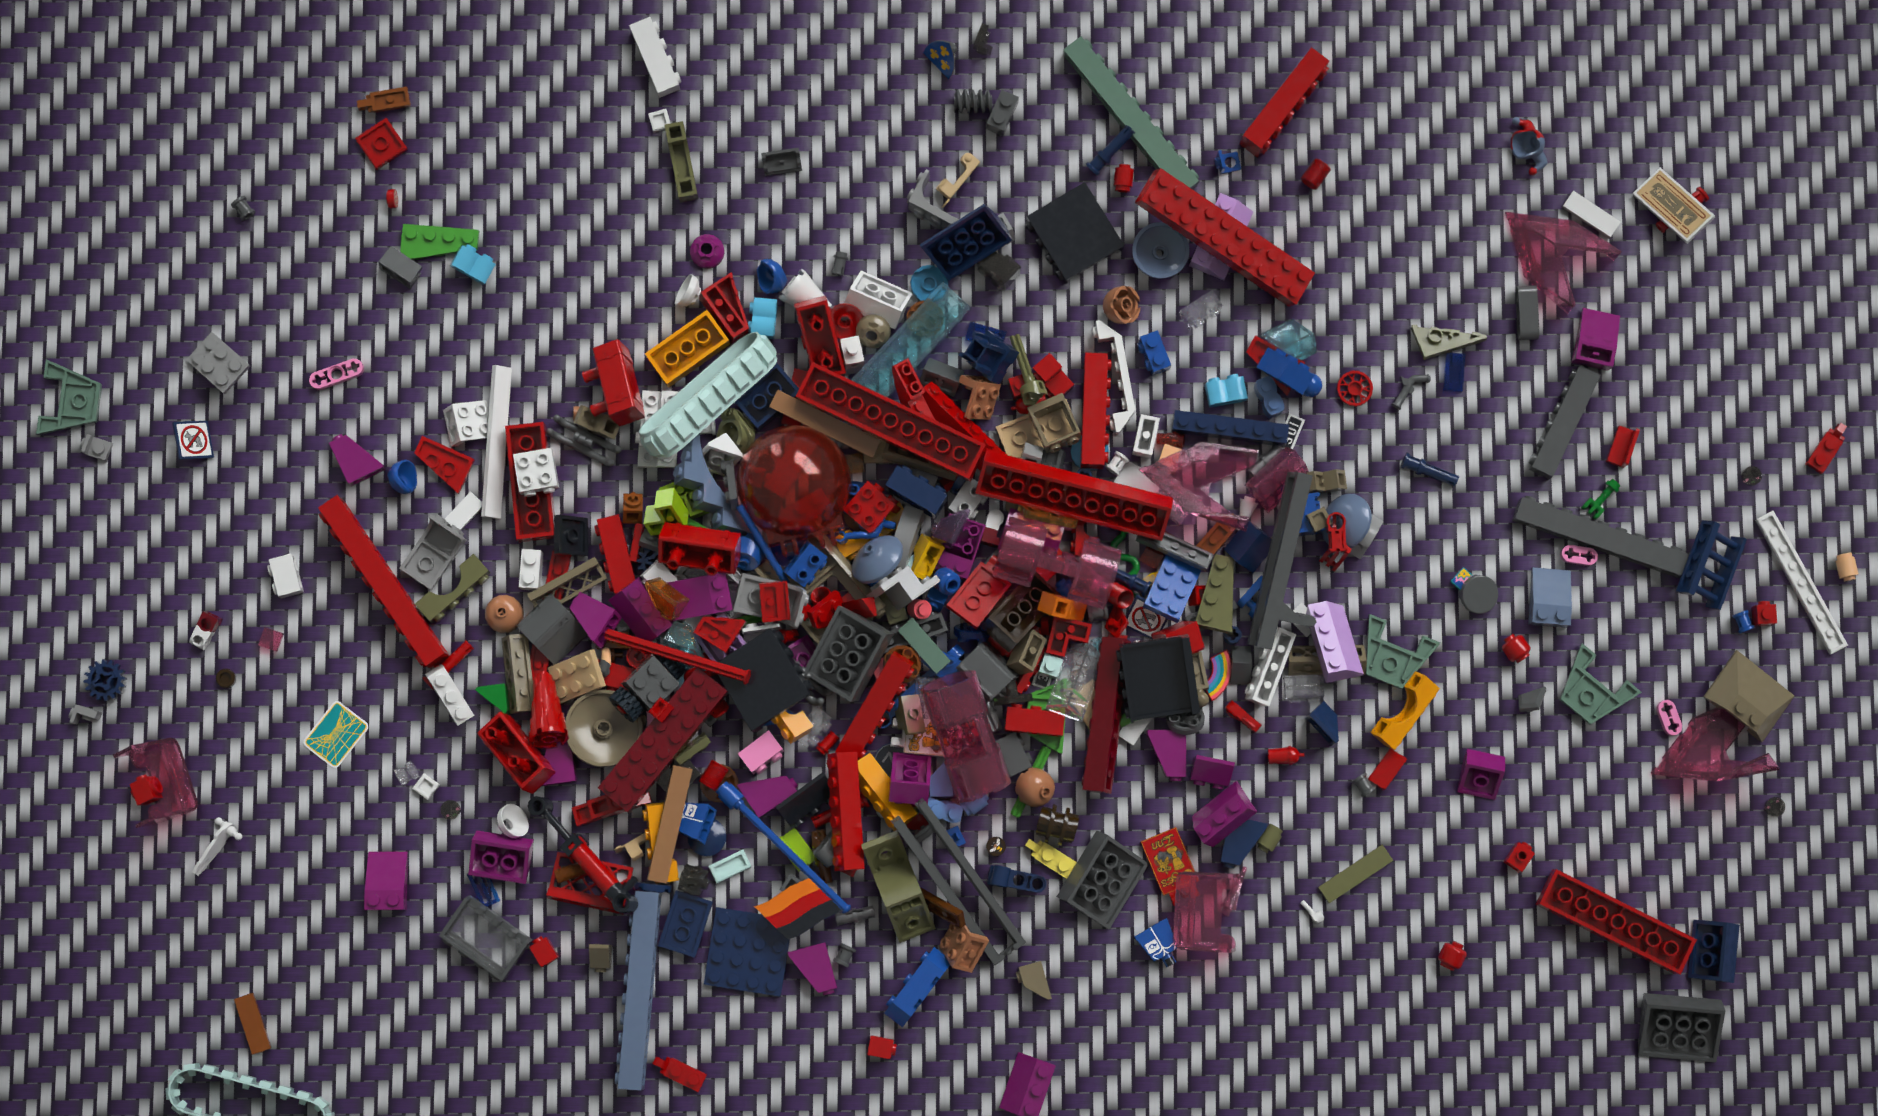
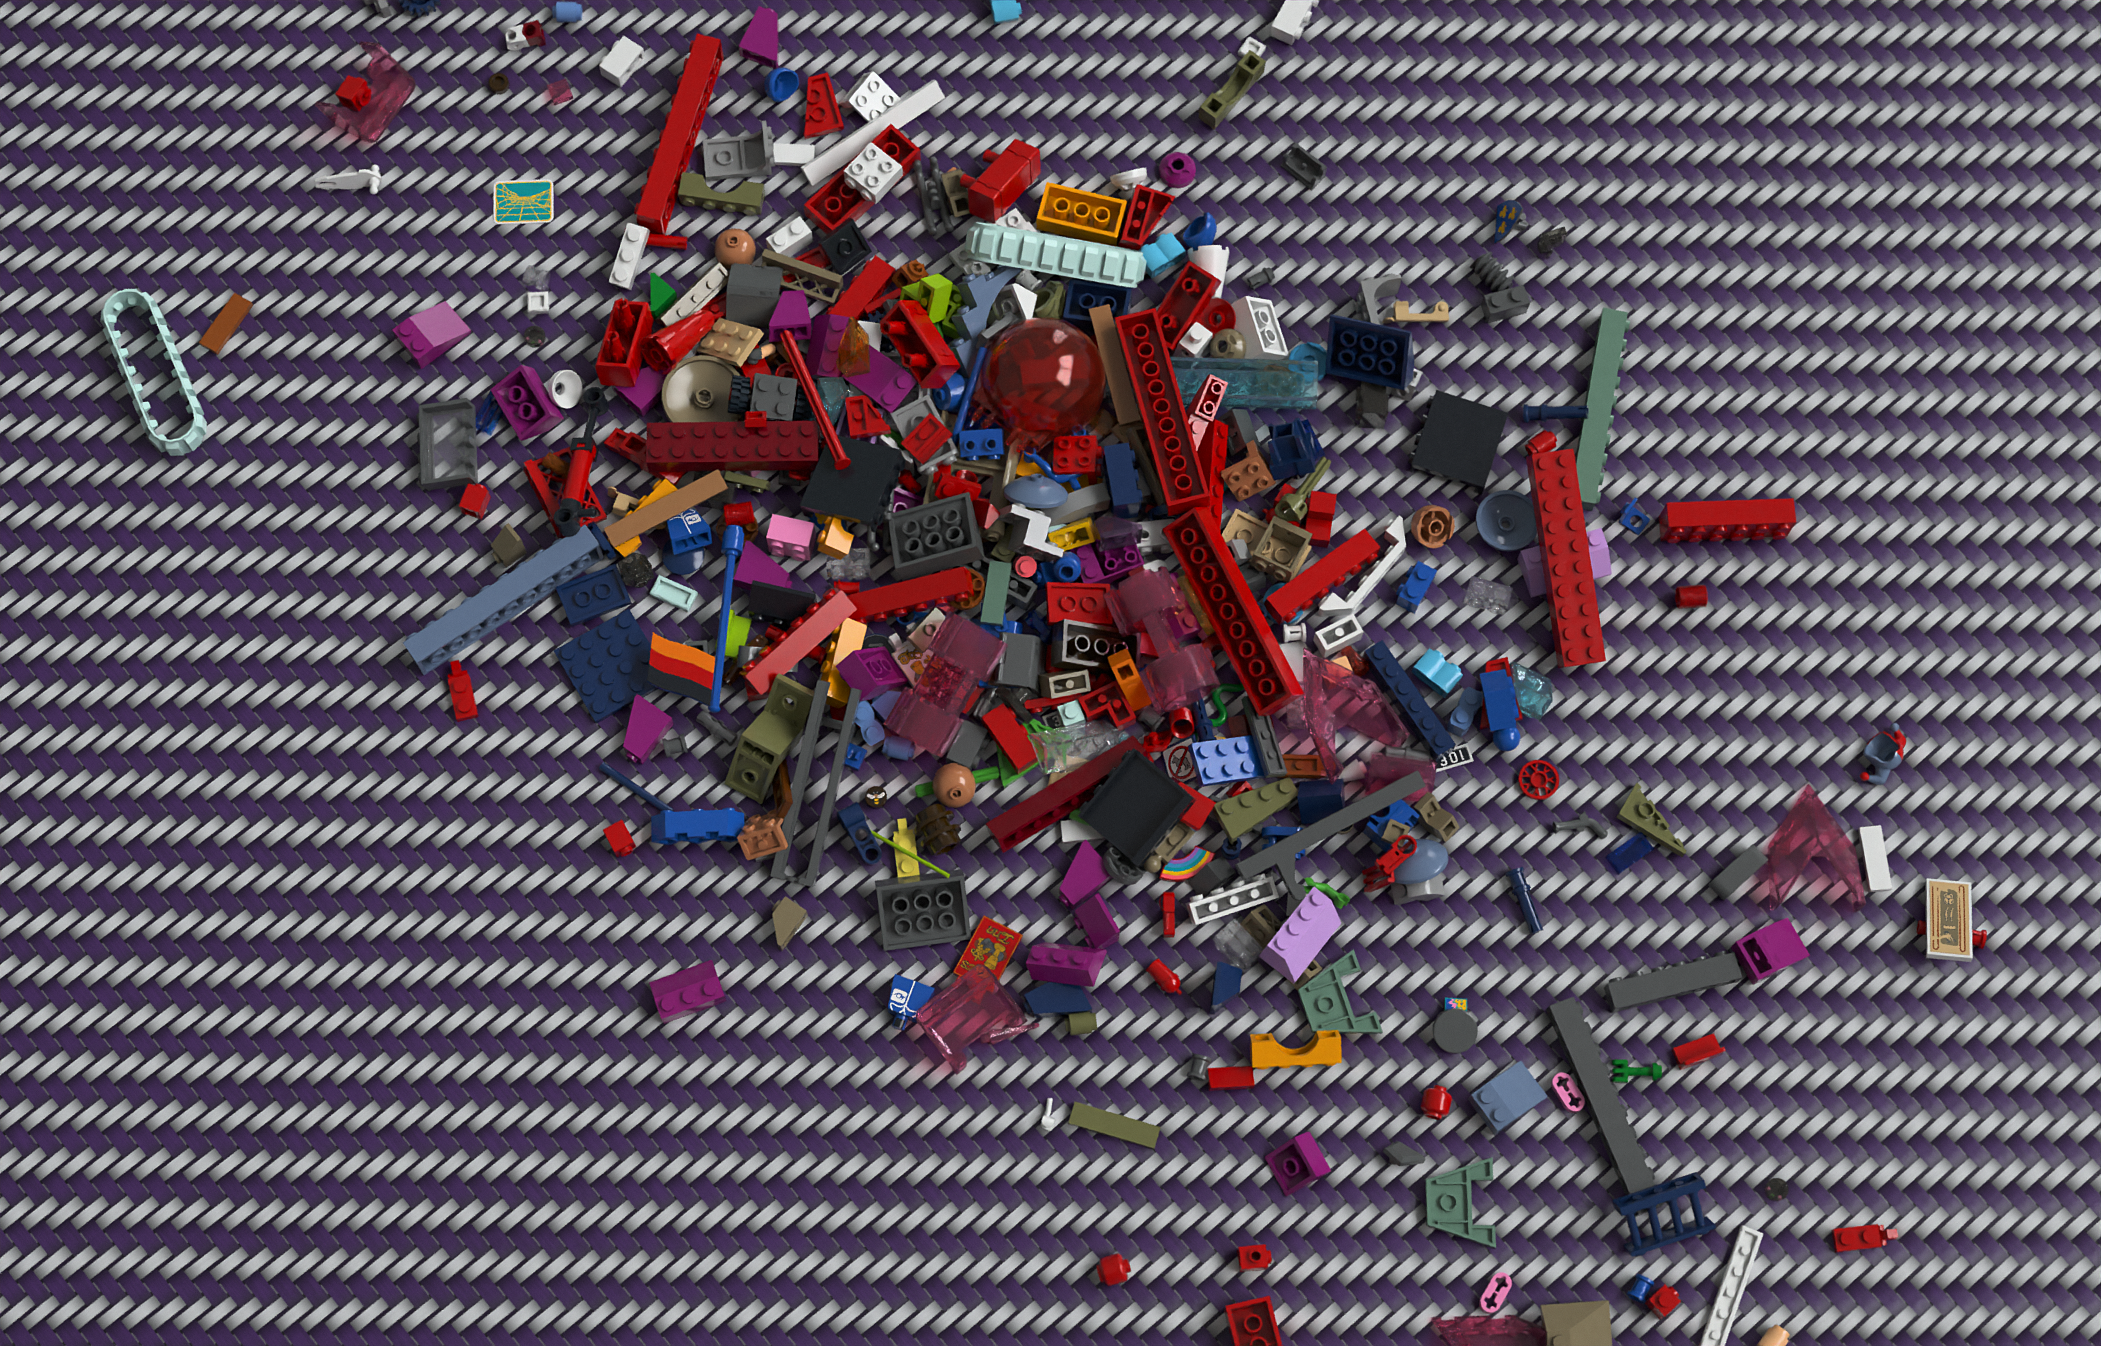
camera: 50 degrees right, 10 degrees down
none -> medium blue brick [552,2,582,23]
none -> dark blue bar [599,762,675,812]
none -> lime piece [870,829,950,878]
none -> bright green arm [1304,877,1350,909]

